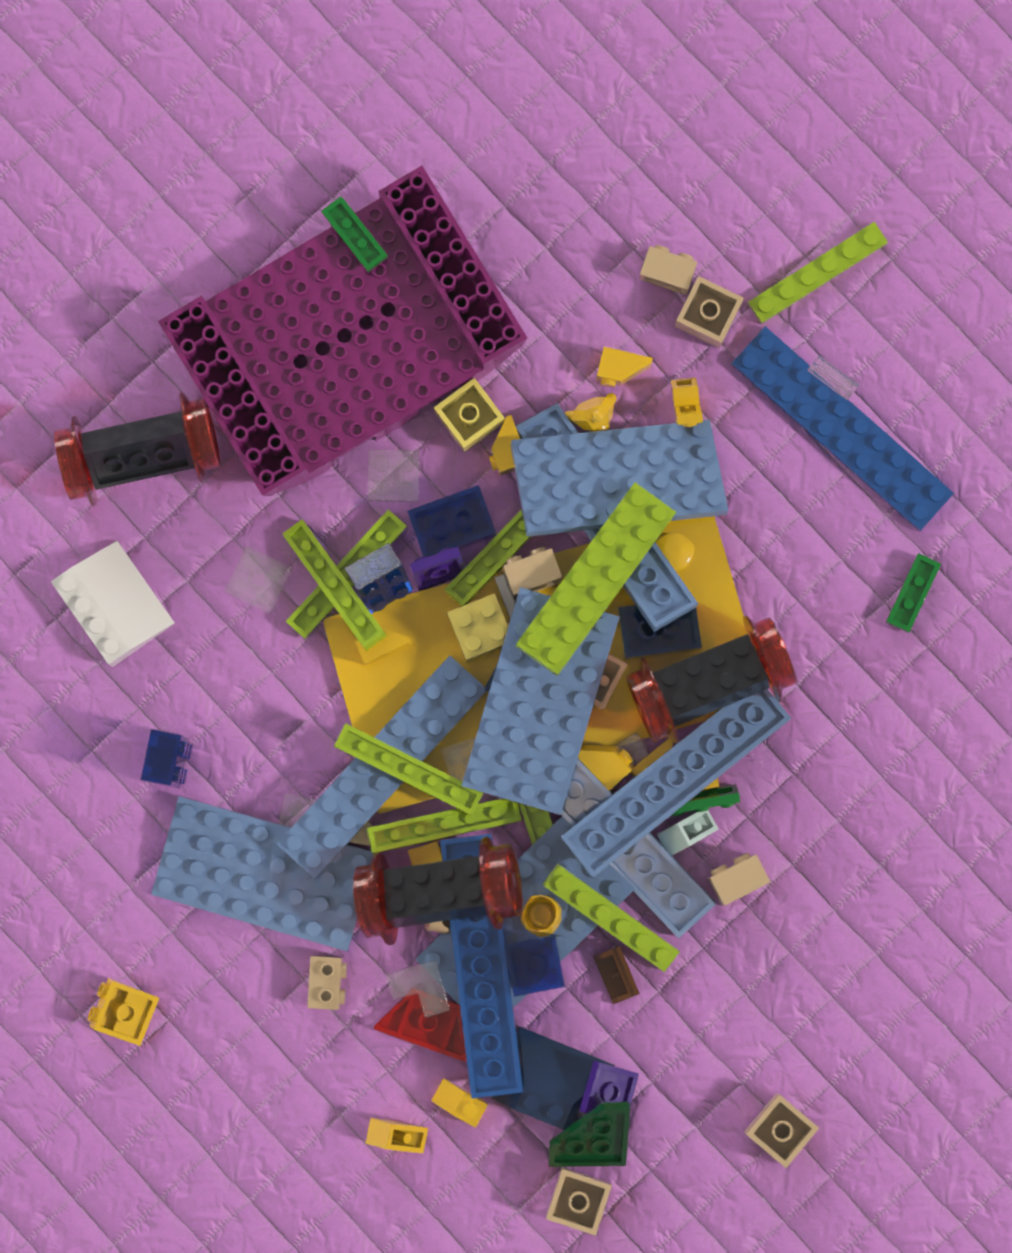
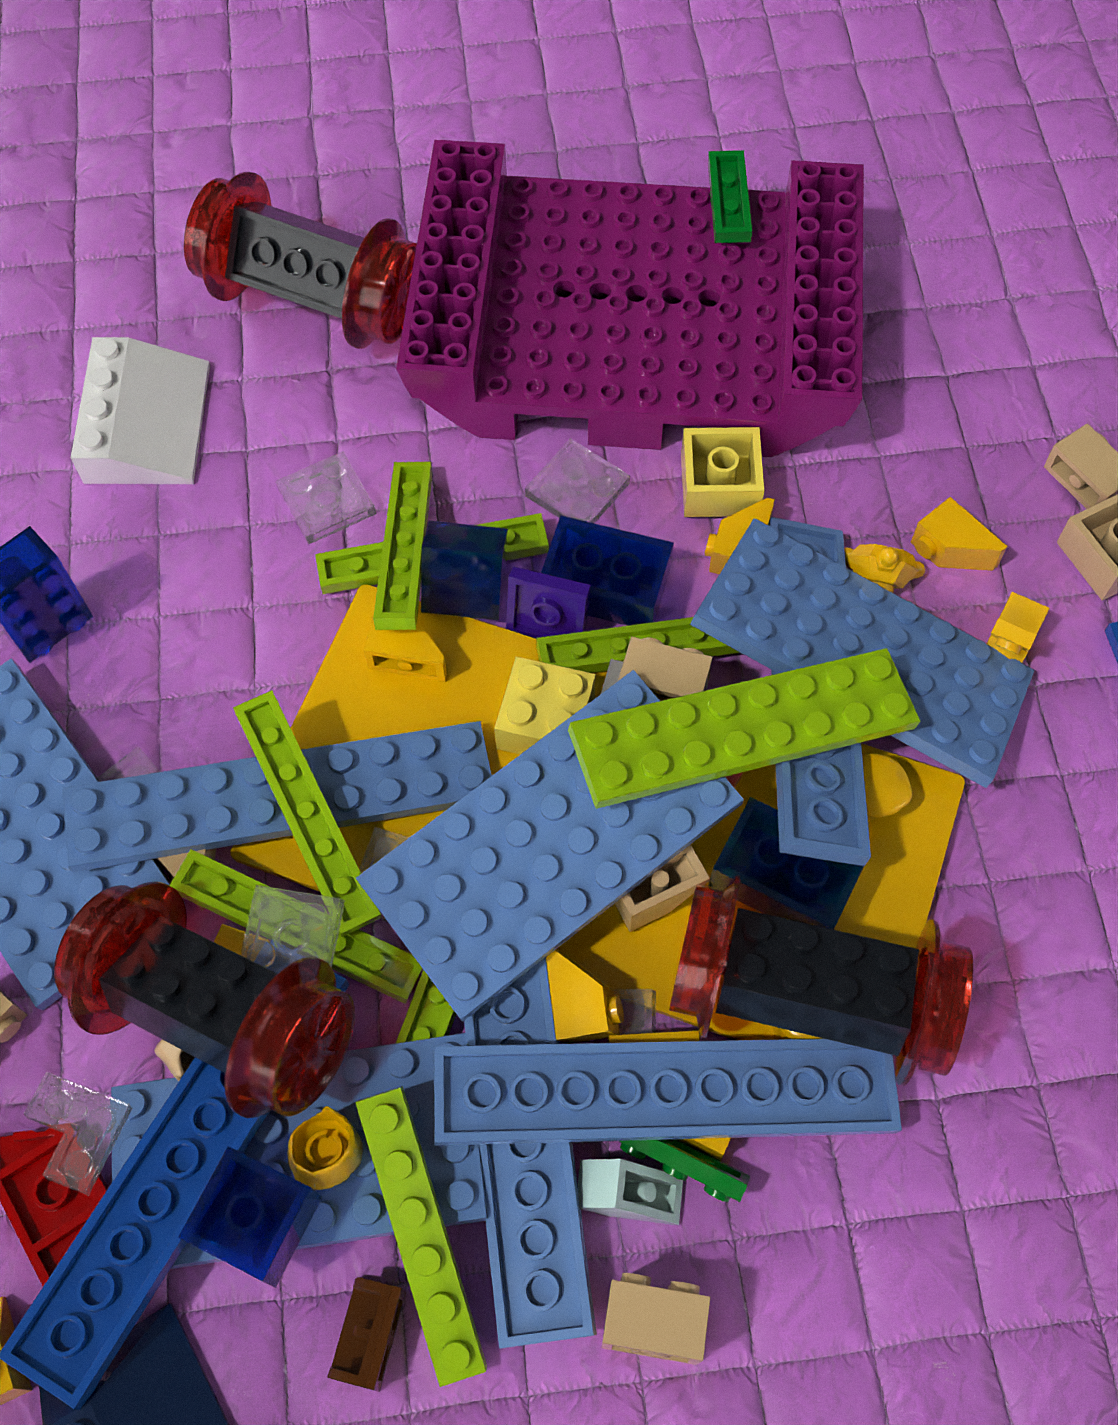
camera: 35 degrees right, 20 degrees down
none -> clear plate [241,885,345,989]

